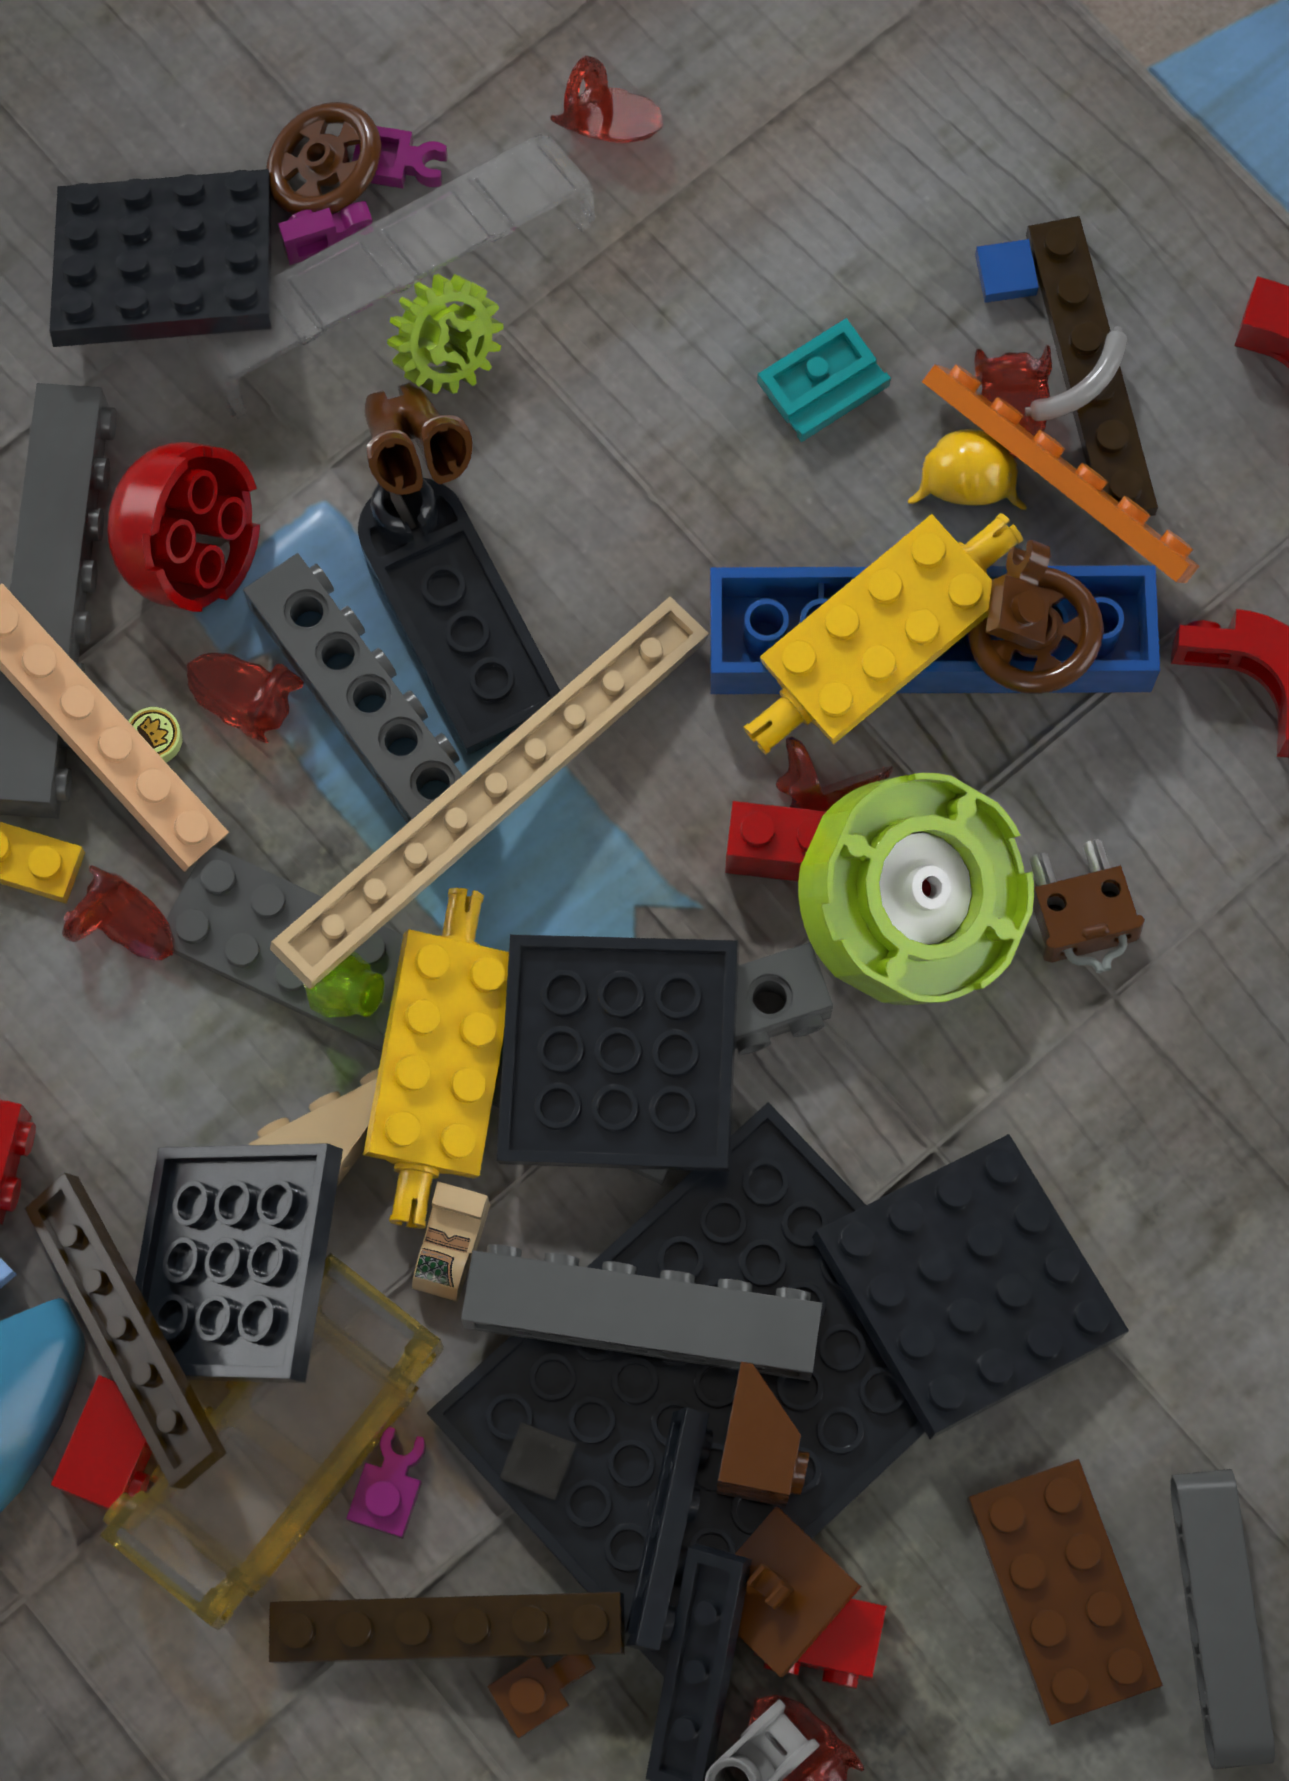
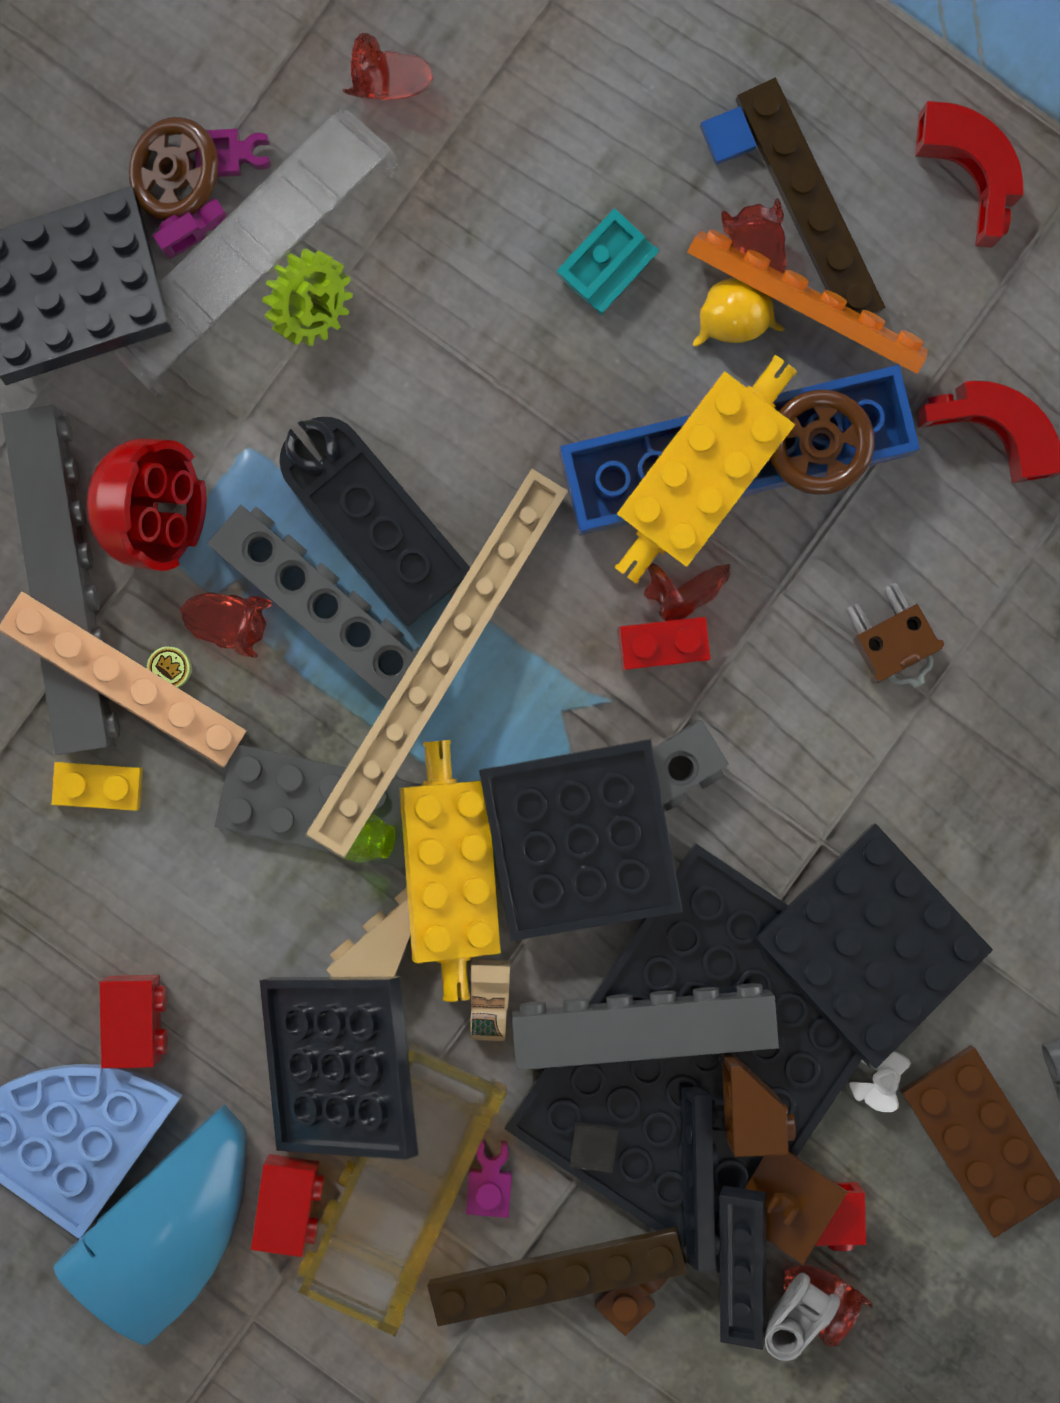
camera: 15 degrees left, 15 degrees up
dark brown plate [25,1173,227,1489] -> none
clear red piece [62,865,175,961] -> none
reddish brown piece [365,382,473,495] -> none
lime piece [798,773,1034,1005] -> none
reddish brown plate [986,539,1051,649] -> none
light grey piece [1025,326,1127,422] -> none
none -> white piece [850,1051,911,1112]

